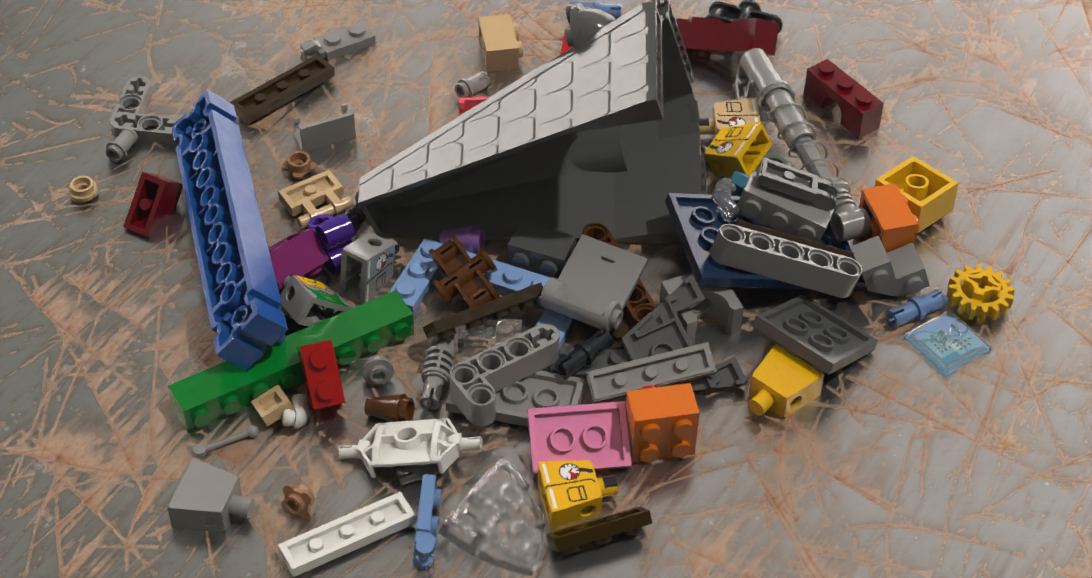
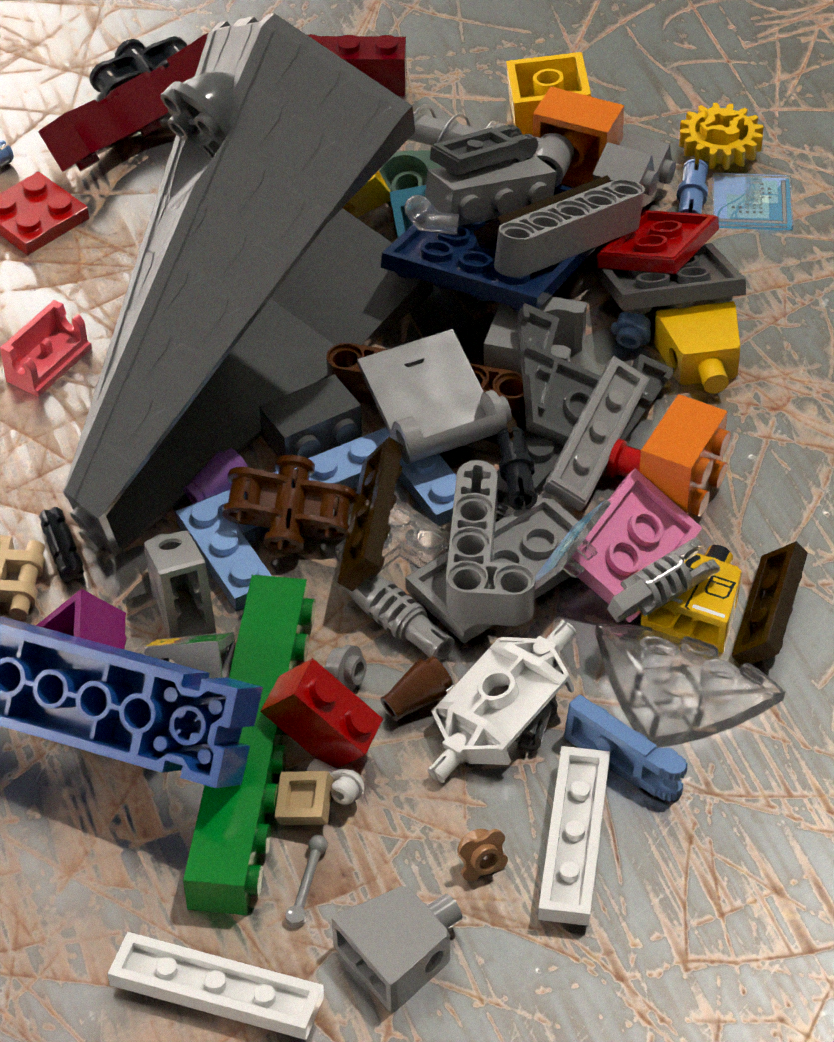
camera: 50 degrees left, 0 degrees up
dark purple piece [308,213,355,275] -> none
none -> white plate [108,932,324,1040]
none -> clear piece [535,499,611,591]
none -> red tile [597,210,719,274]
none -> light grey hinge [607,537,720,622]
none -> medium blue plate [611,311,651,349]

